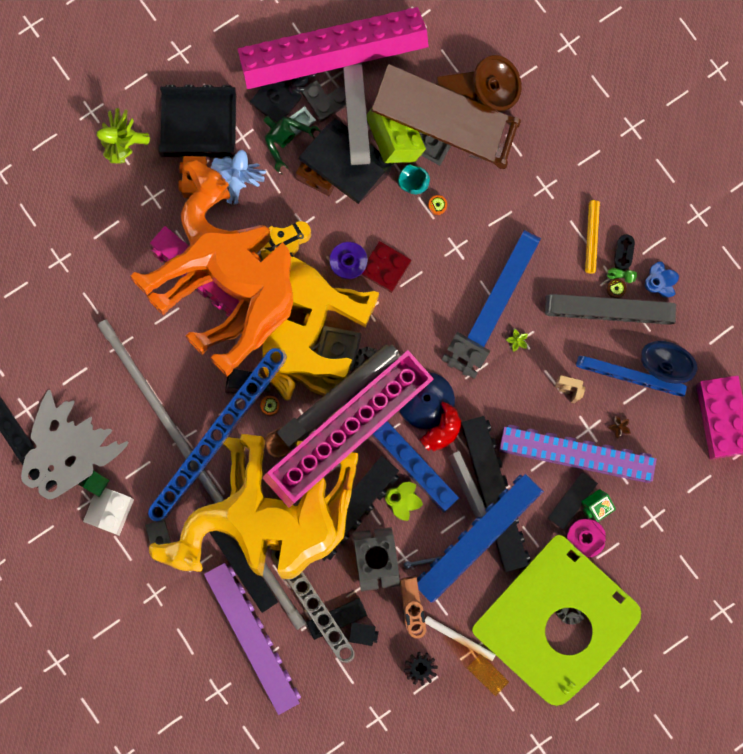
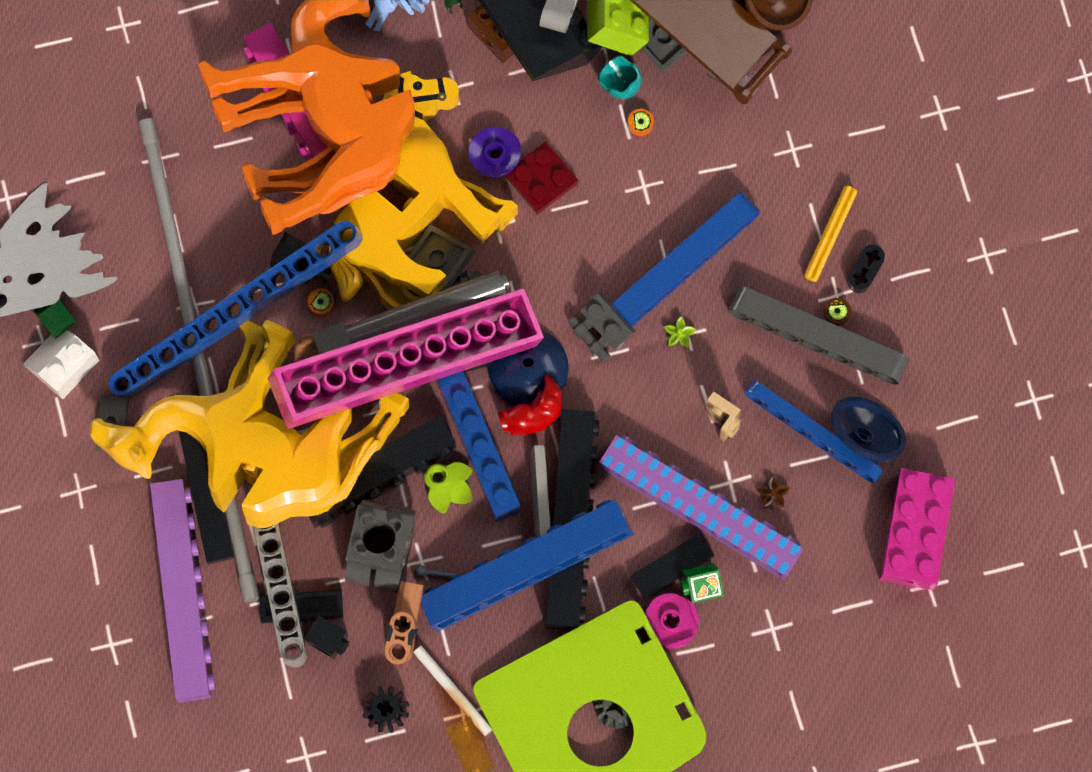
camera: 25 degrees right, 5 degrees down
bright green arm [607,268,637,283] -> none
blue plate [645,262,679,298] -> none

